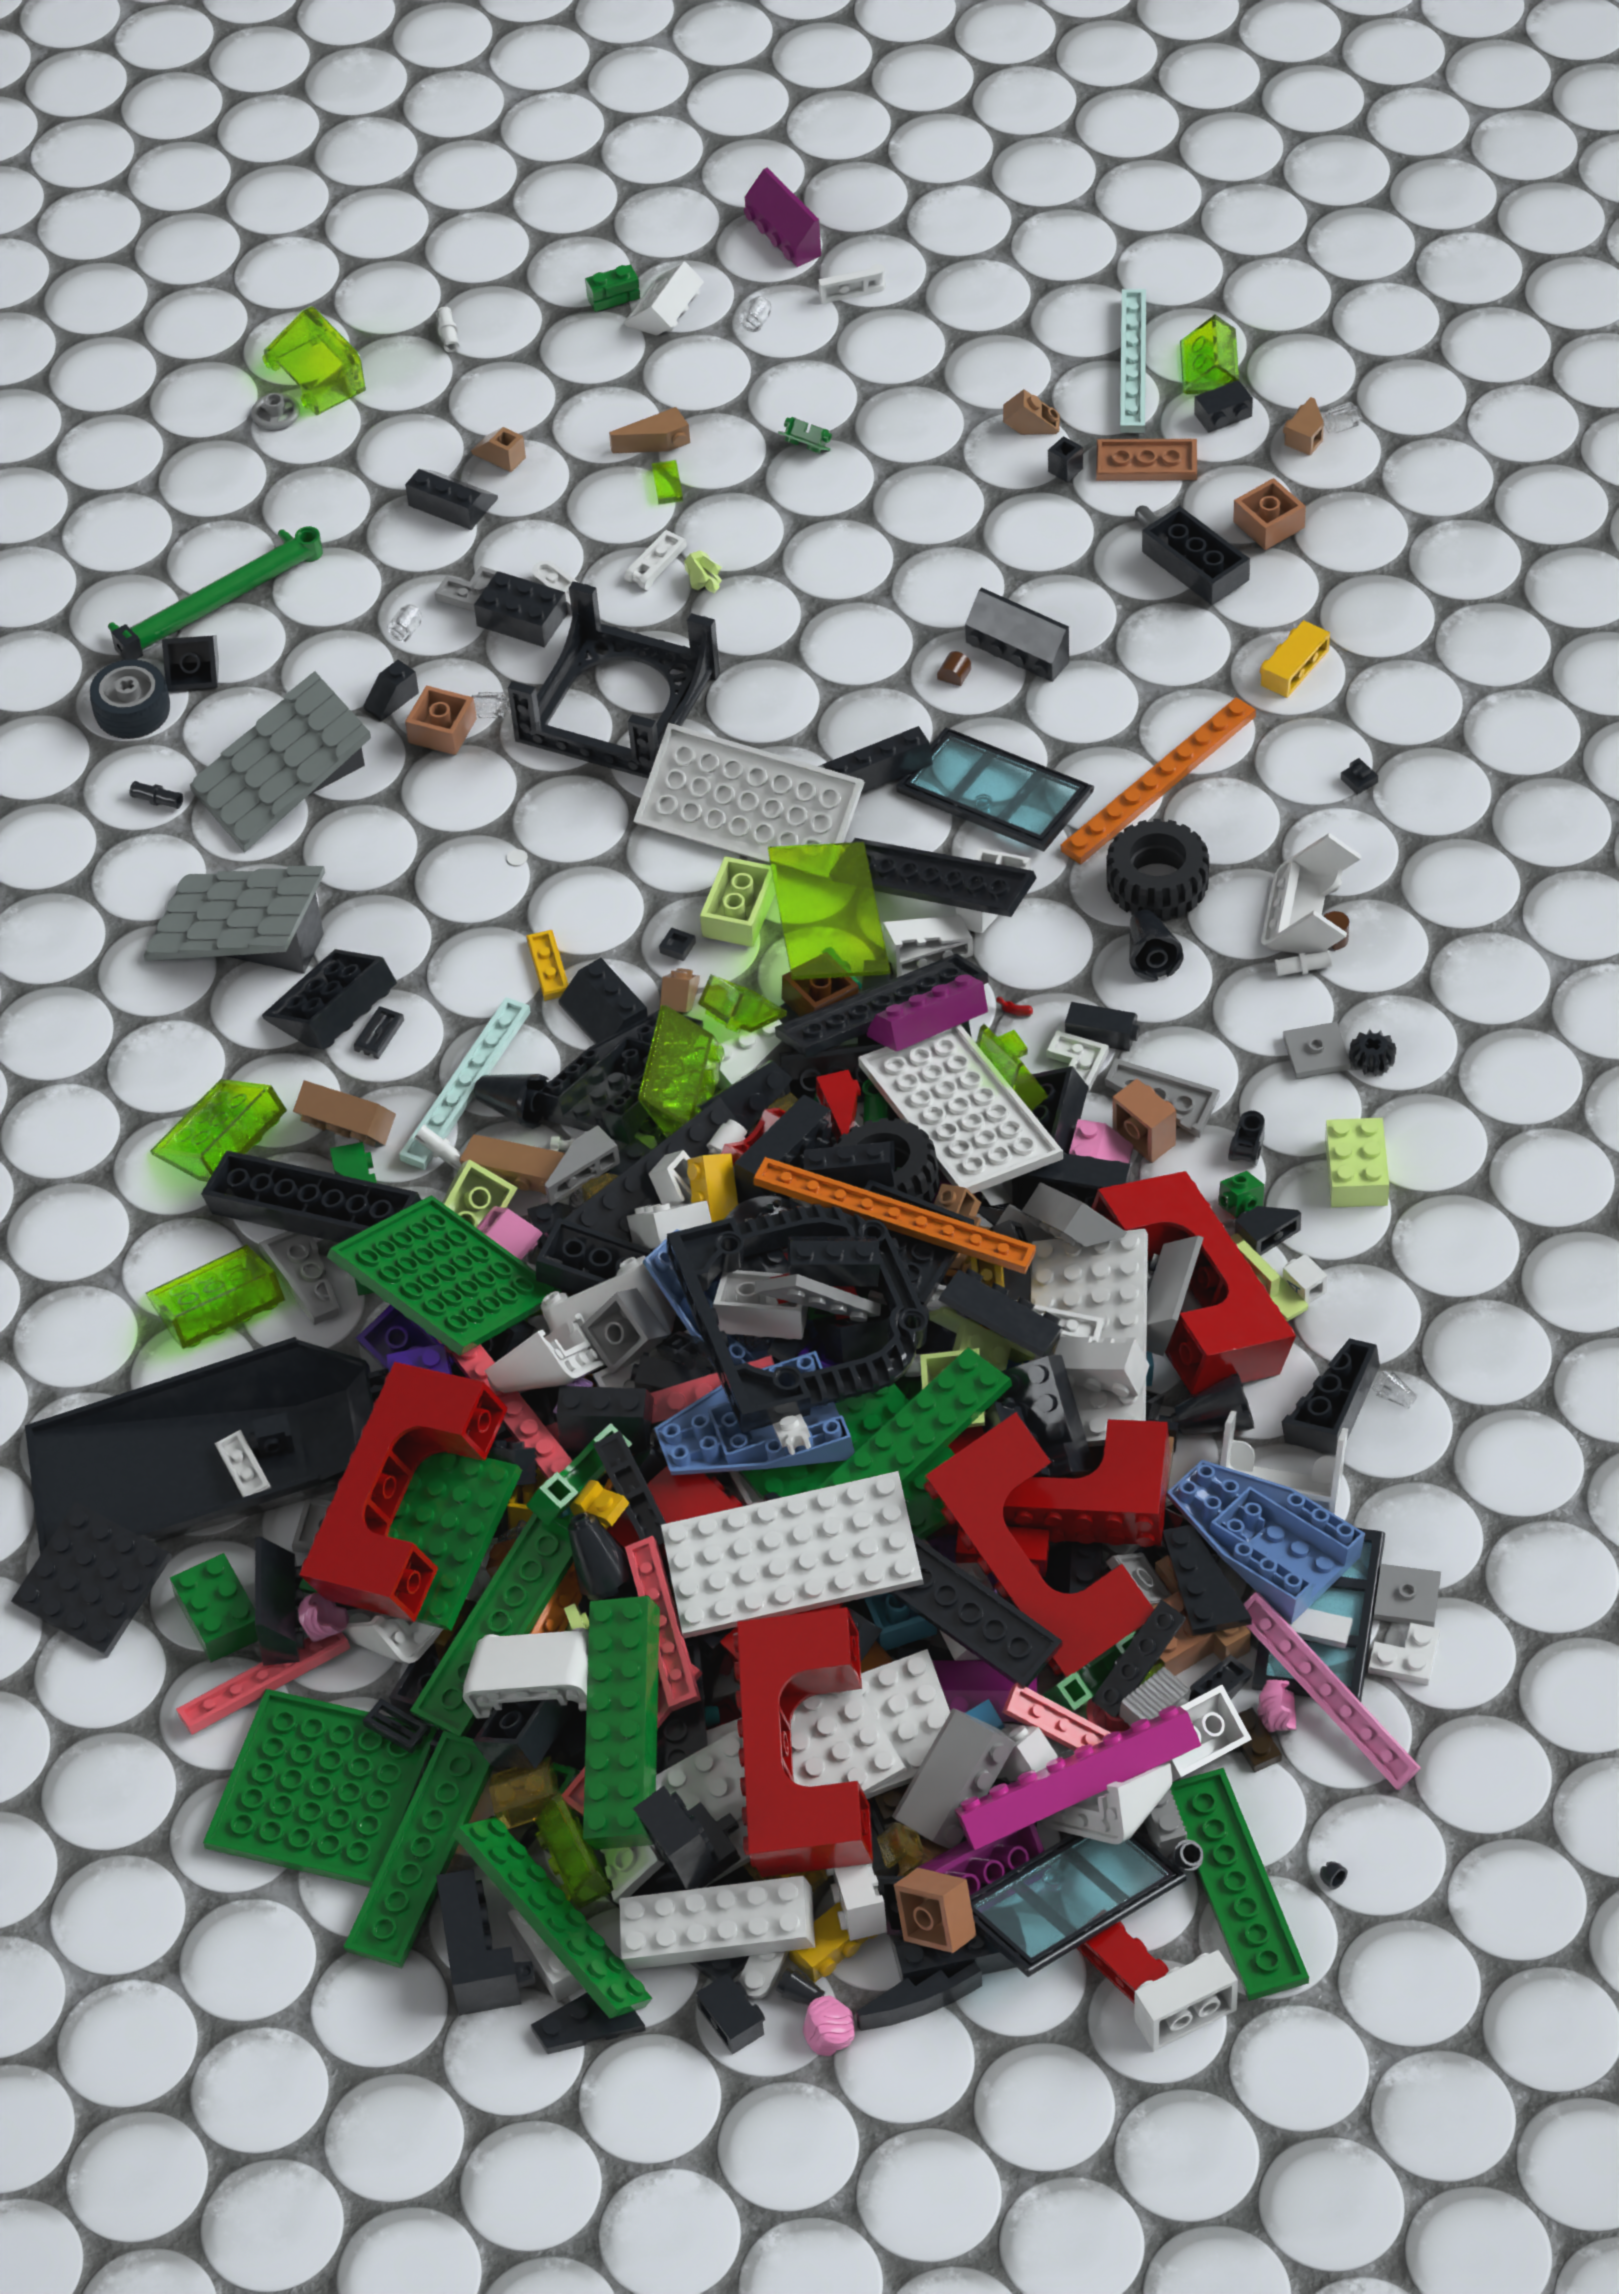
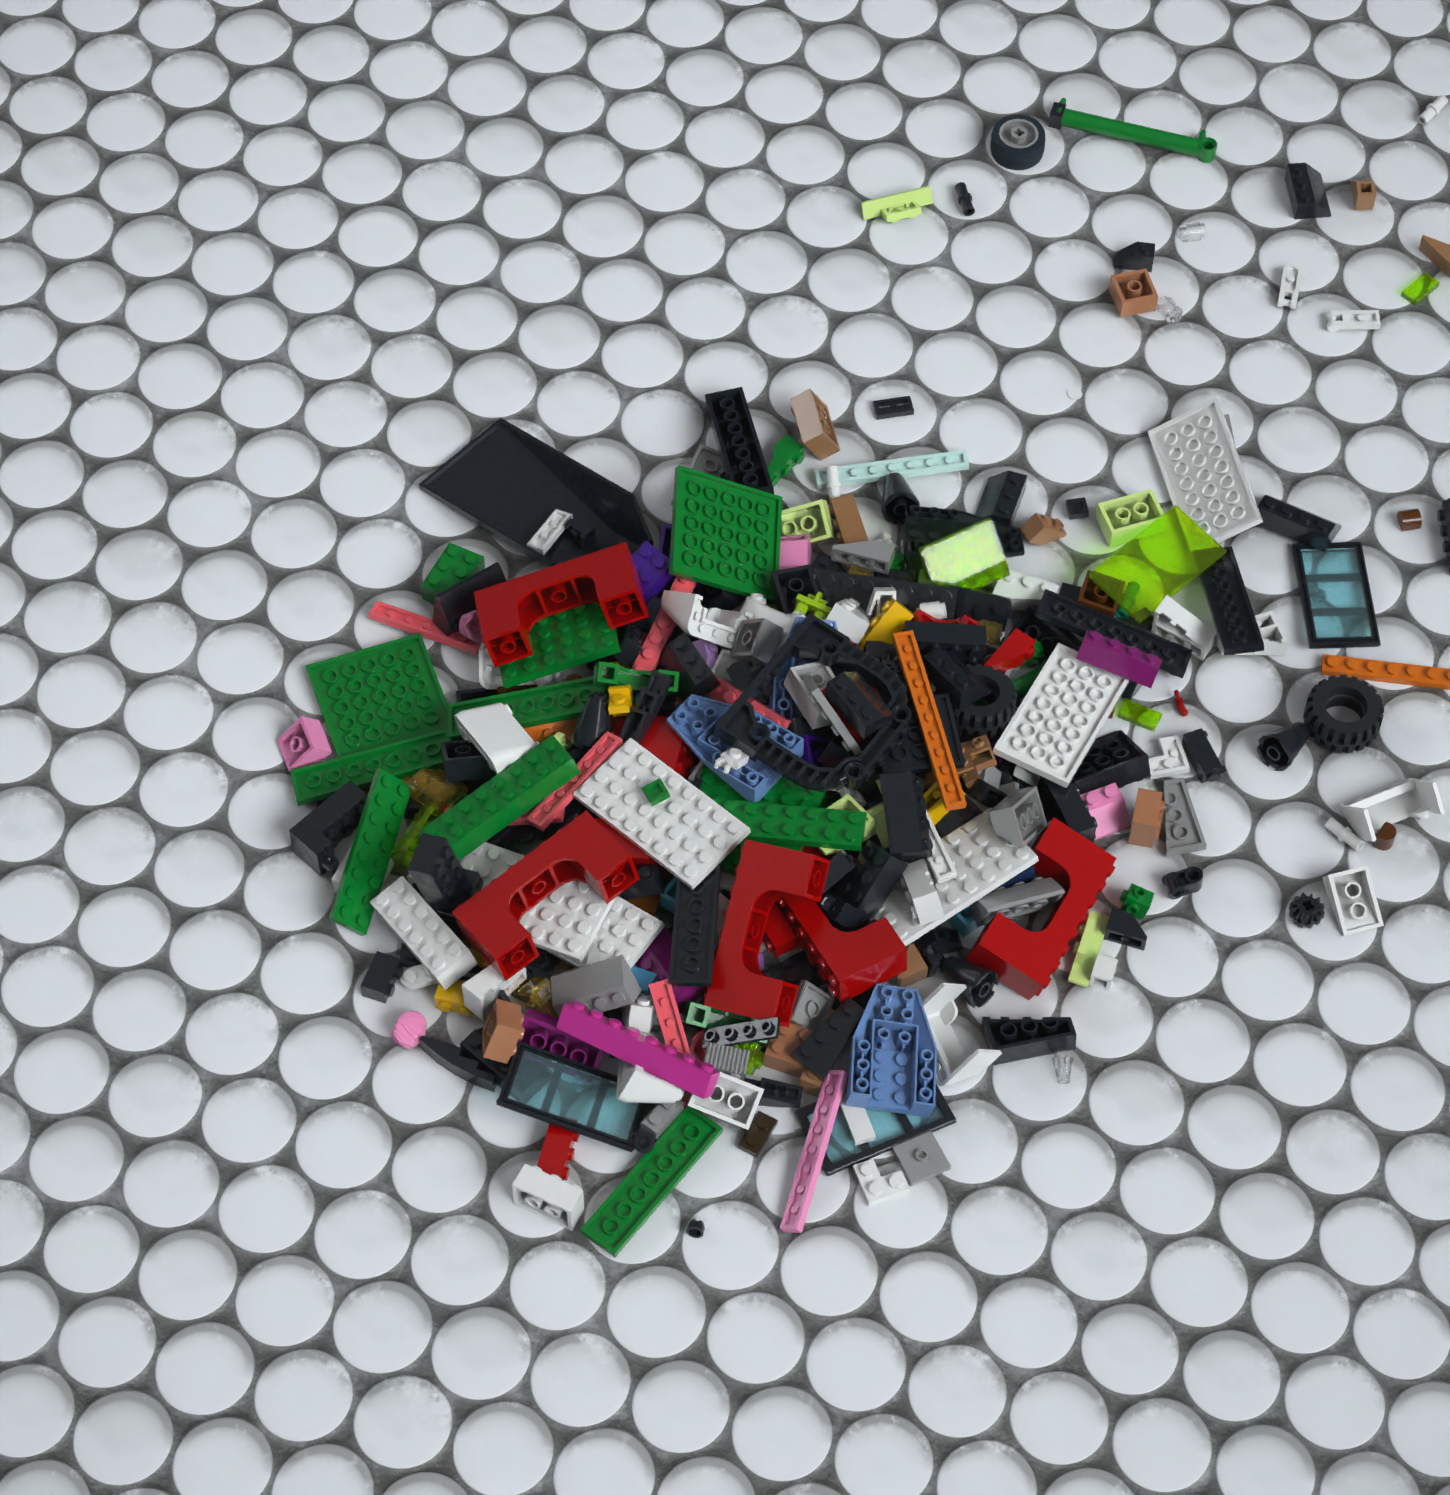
camera: 50 degrees right, 5 degrees up
black plate [11,1501,172,1657] -> none
light grey piece [144,866,325,974] -> none
clear neon green slope [145,1245,285,1349] -> none
clear neon green slope [150,1079,287,1182] -> none
black slope [162,635,219,691] -> none
light grey piece [190,671,371,853] -> none
light grey piece [251,393,300,430] -> none
clear neon green windscreen [262,306,366,416] -> none
black slope [262,949,397,1050] -> none
black tile [362,1698,430,1754] -> none
light grey plate [435,566,497,612] -> none
black brick [474,571,568,648] -> none
black arch [508,581,720,779] -> none
yellow tile [526,930,569,1001] -> none
black wing [531,1992,646,2054] -> none
yellowish green rock [684,551,722,594] -> none
clear neon green slope [698,974,787,1033] -> none
black cone [776,1968,825,2006] -> none
clear neon green slope [976,1024,1048,1111] -> none
bright pink hair [1257,1680,1296,1733] -> none
light grey plate [1283,1022,1350,1079] -> none
yellowish green brick [1325,1118,1389,1208] -> none
none -> bright pink slope [277,716,332,772]
none -> green tile [642,778,670,806]
none -> lime hips [794,592,831,620]
none -> yellowish green bracket [861,186,933,223]
none -> white slope [1322,865,1384,936]

